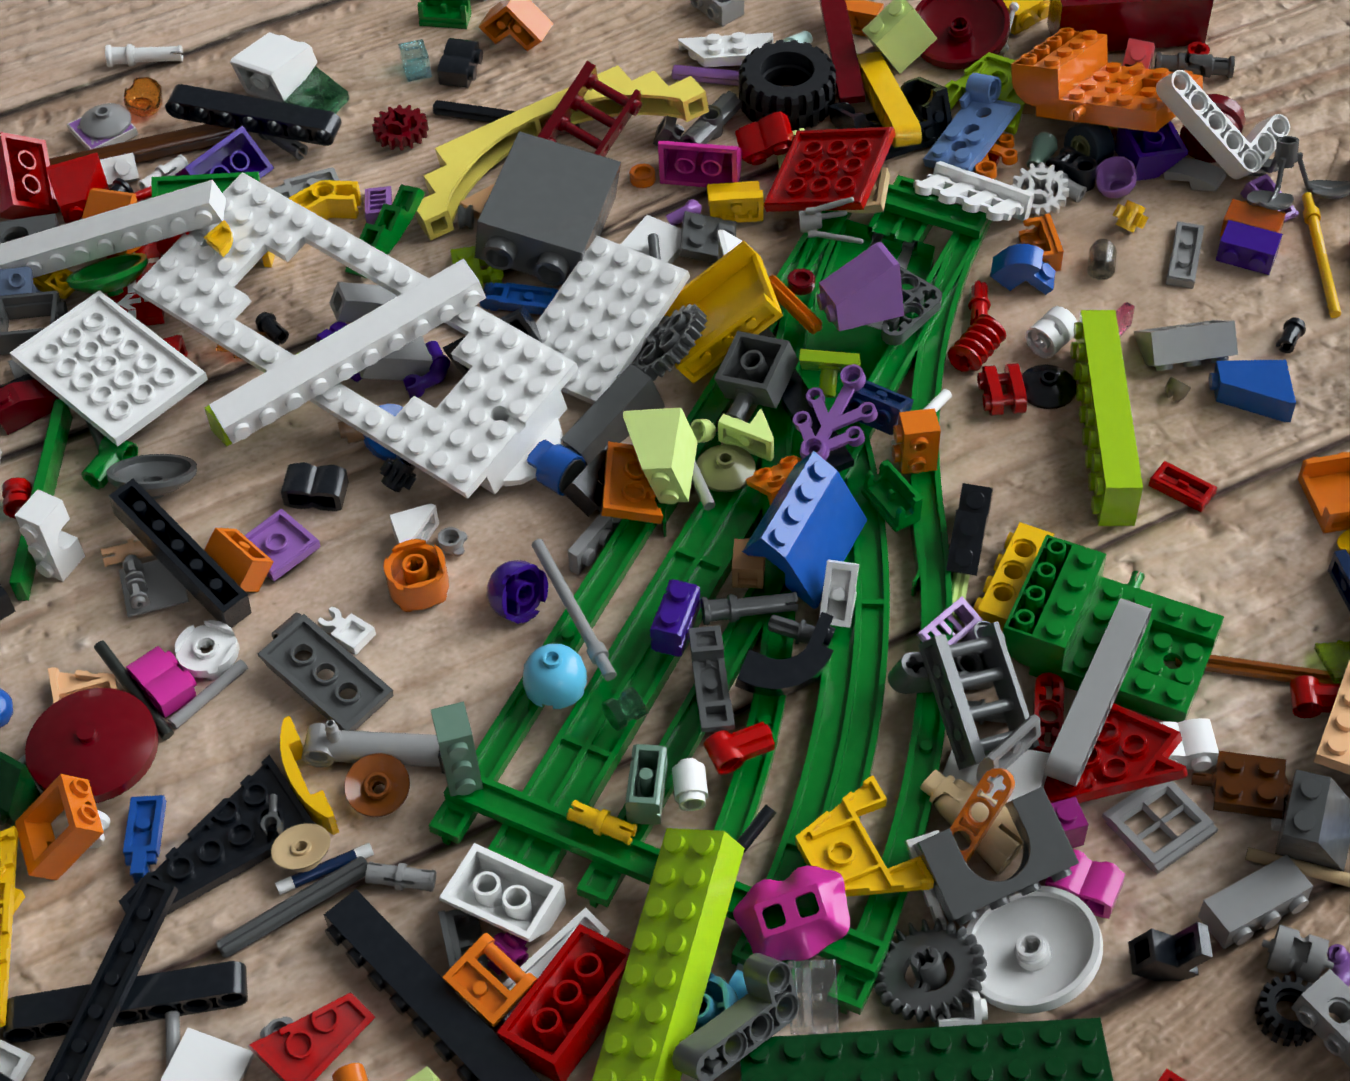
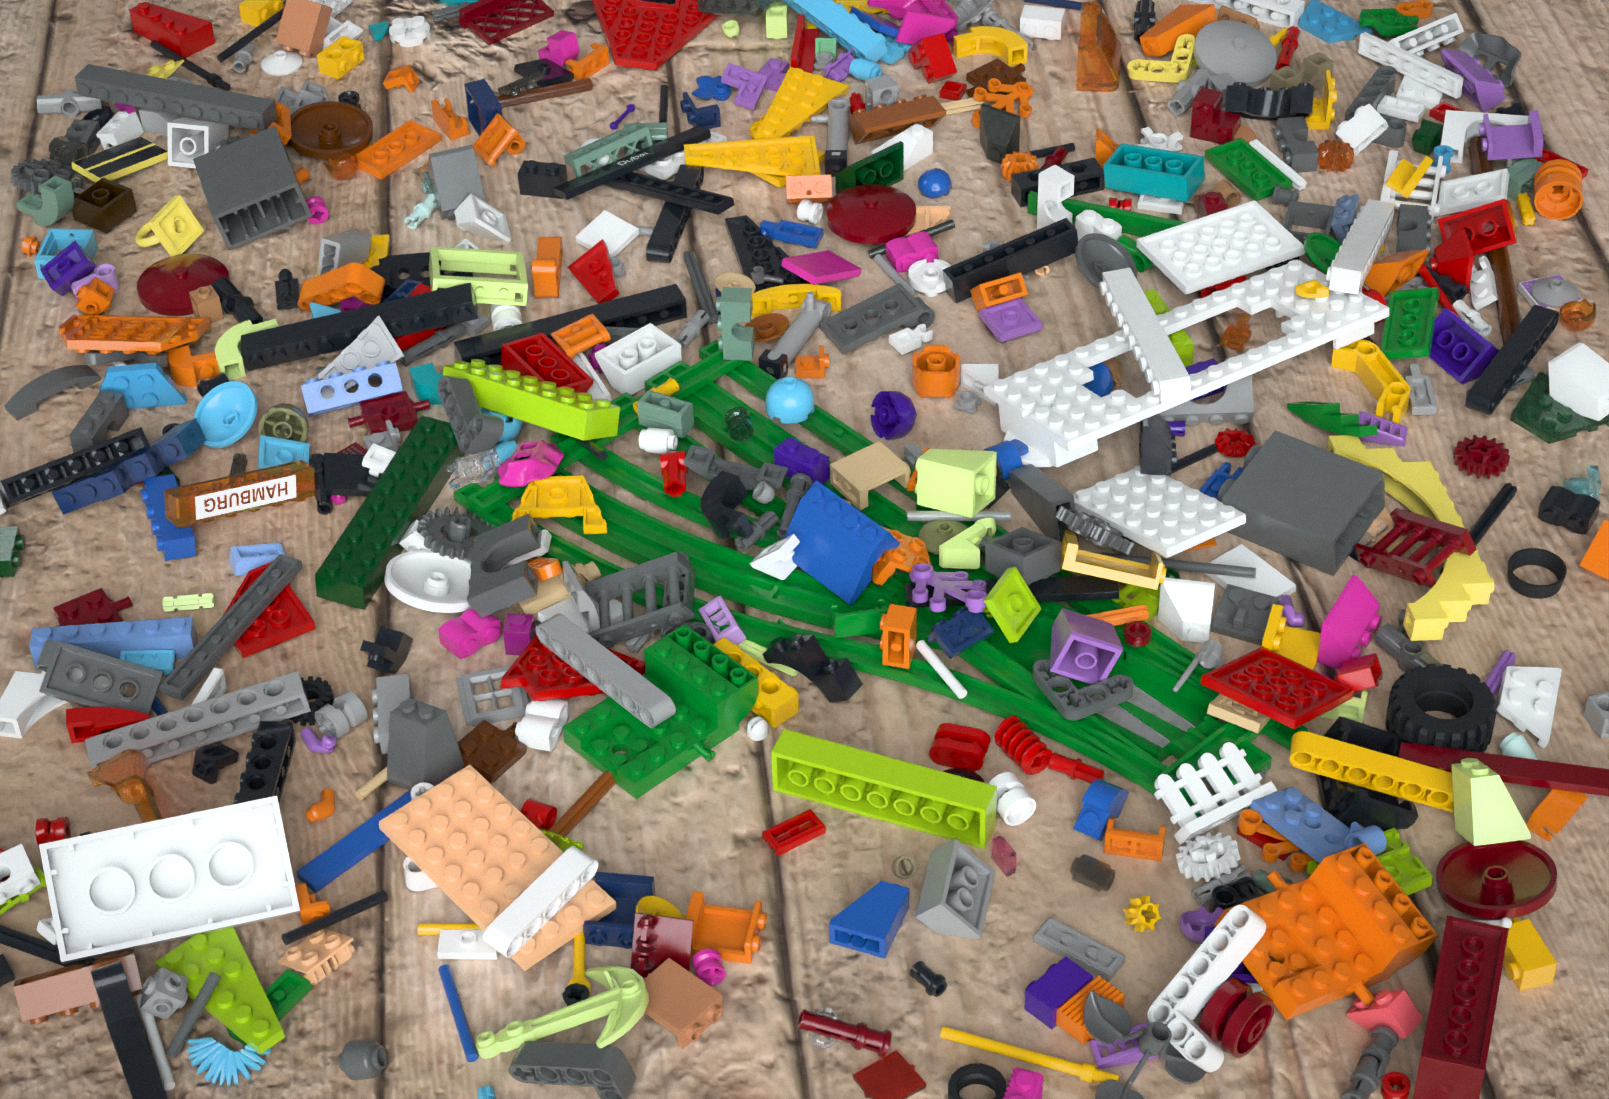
camera: 110 degrees right, 10 degrees down
black pin [255,312,289,345] -> none
black brick [281,462,349,511] -> none
light grey bar [532,539,617,681] -> none
none -> light grey hinge [752,481,775,504]
none -> dark pink tile [781,250,861,285]
none -> orange bracket [796,345,829,379]
none -> tan panel [830,441,911,510]
none -> white brick [1075,210,1122,242]
none -> black tyre [1508,548,1567,599]

